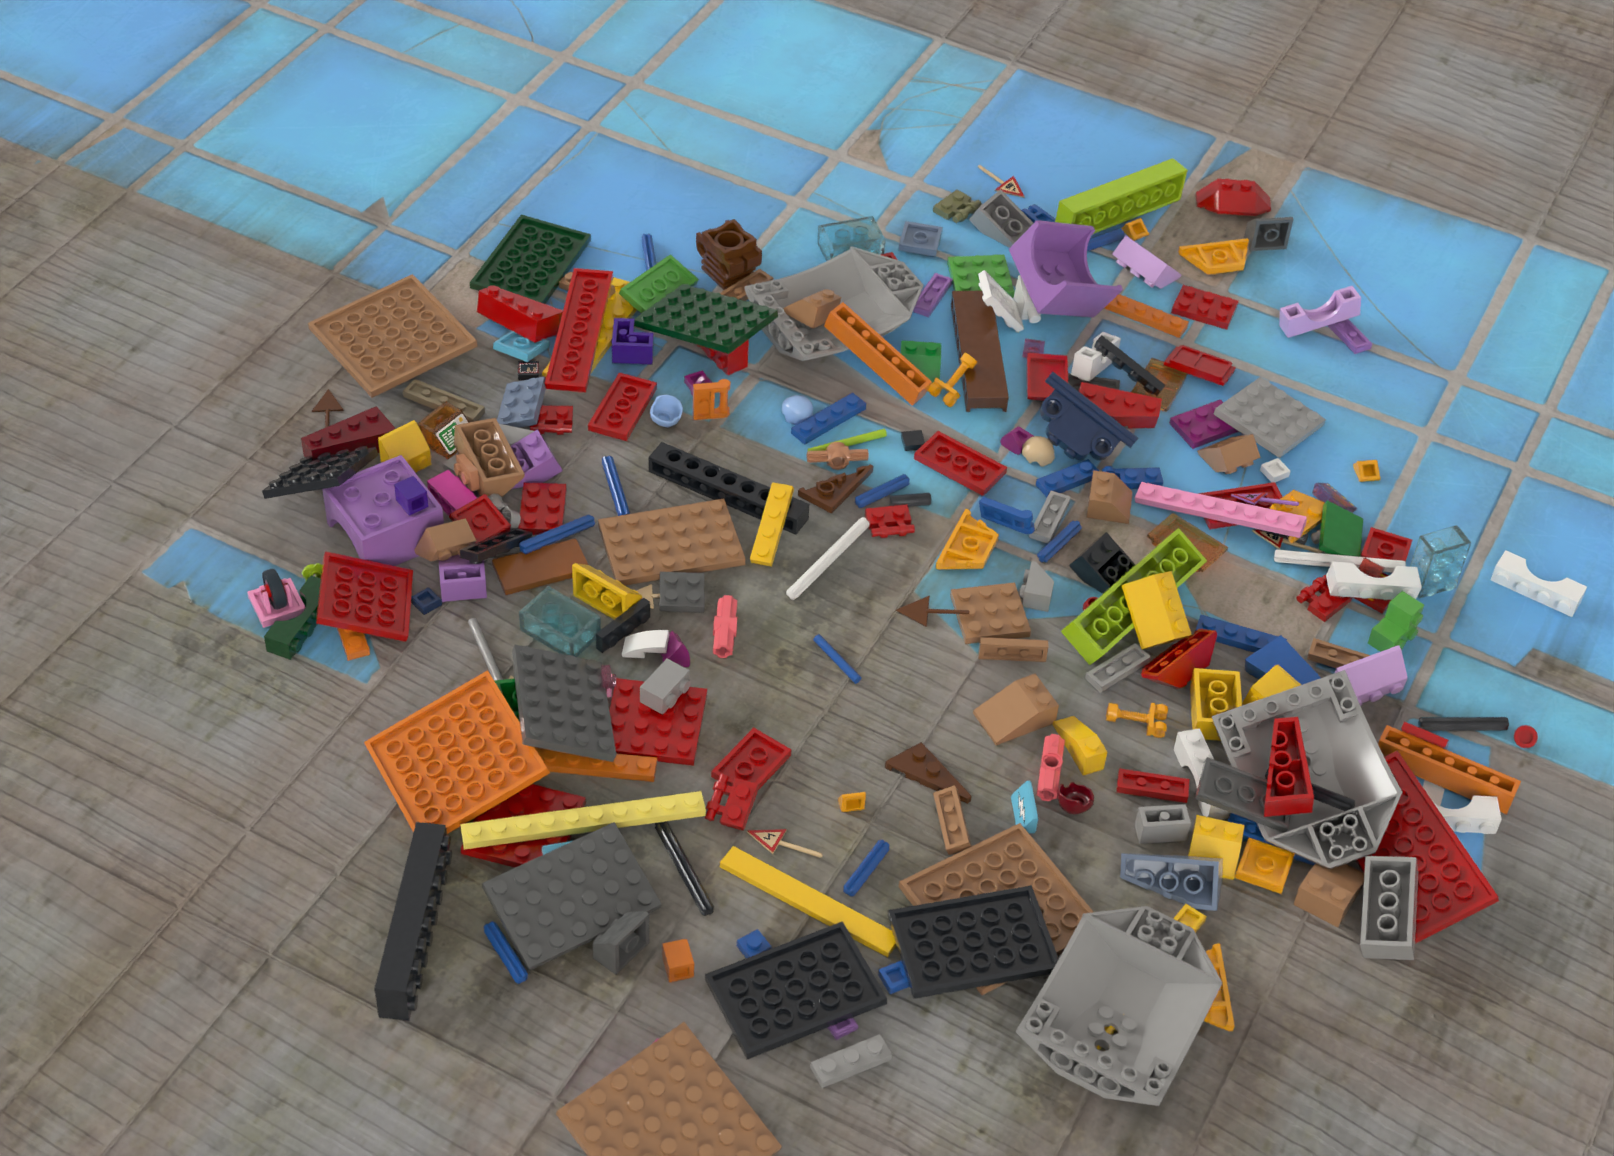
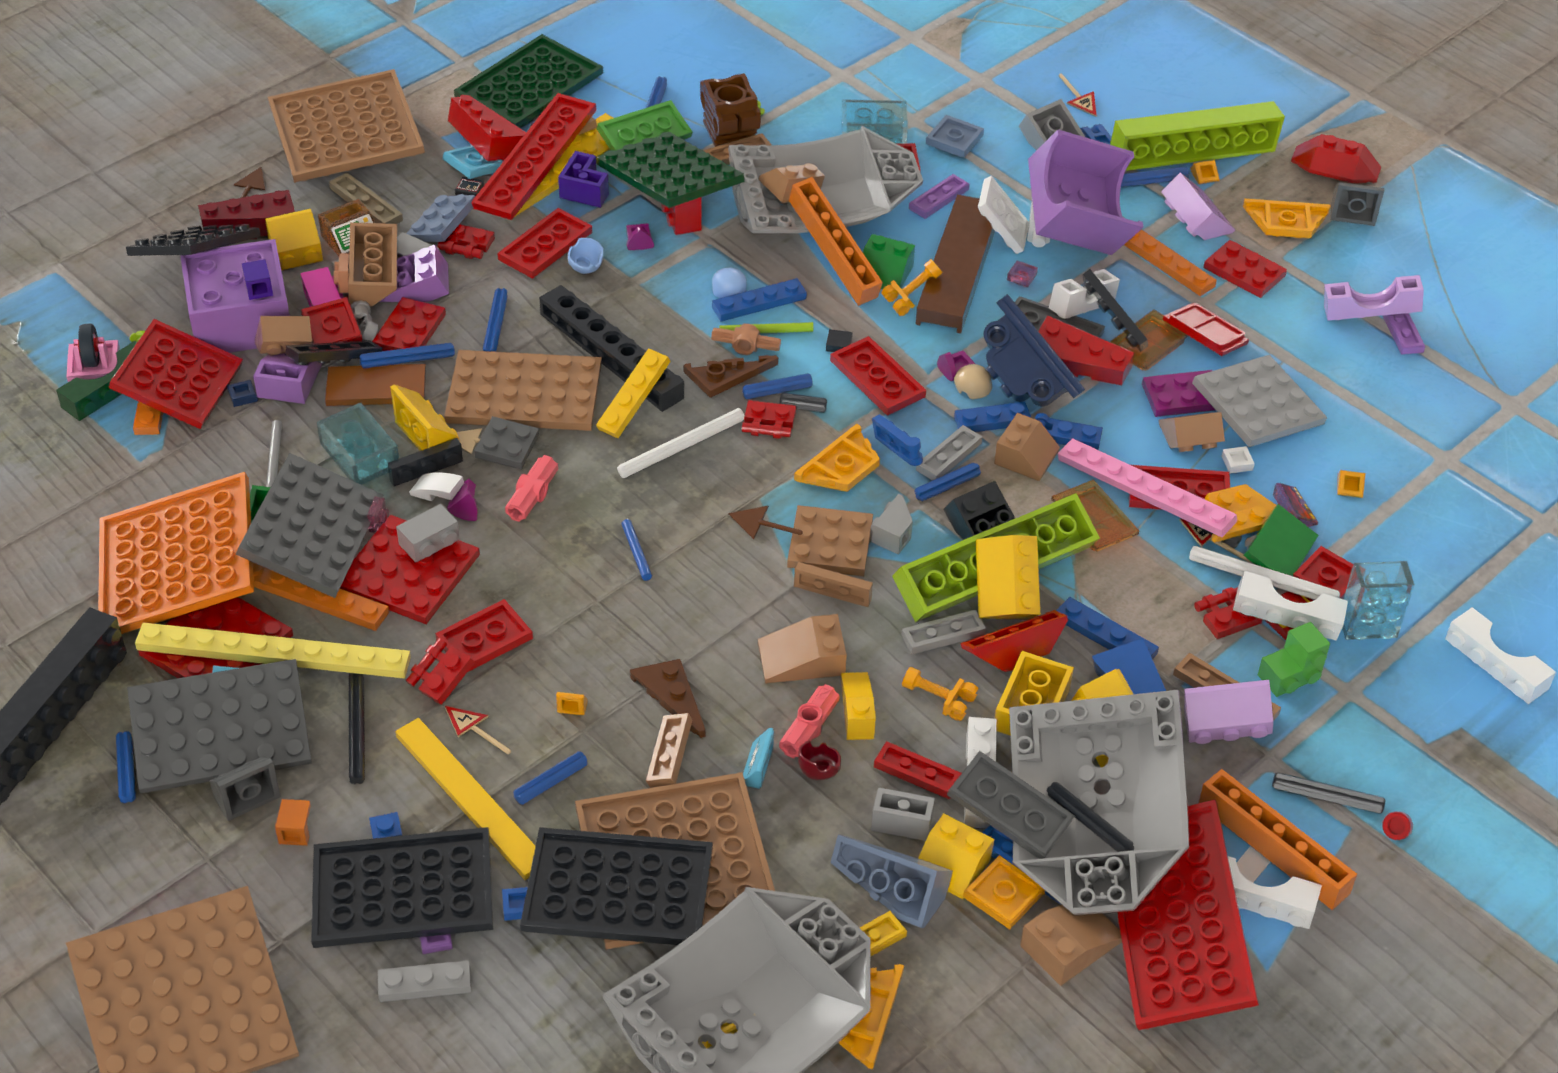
camera: 20 degrees right, 0 degrees up
orange plate [693,379,730,420] -> none
olive plate [933,189,982,223] -> none
bright green plate [947,254,1015,298] -> none
red piece [1027,353,1068,401] -> none
medium lavender piece [1231,492,1299,506] -> none
red wedge [1264,717,1314,817] -> none
clear red plate [1358,558,1385,578] -> none
light grey brick [1360,856,1418,960] -> none
red tile [1401,721,1449,750] -> none

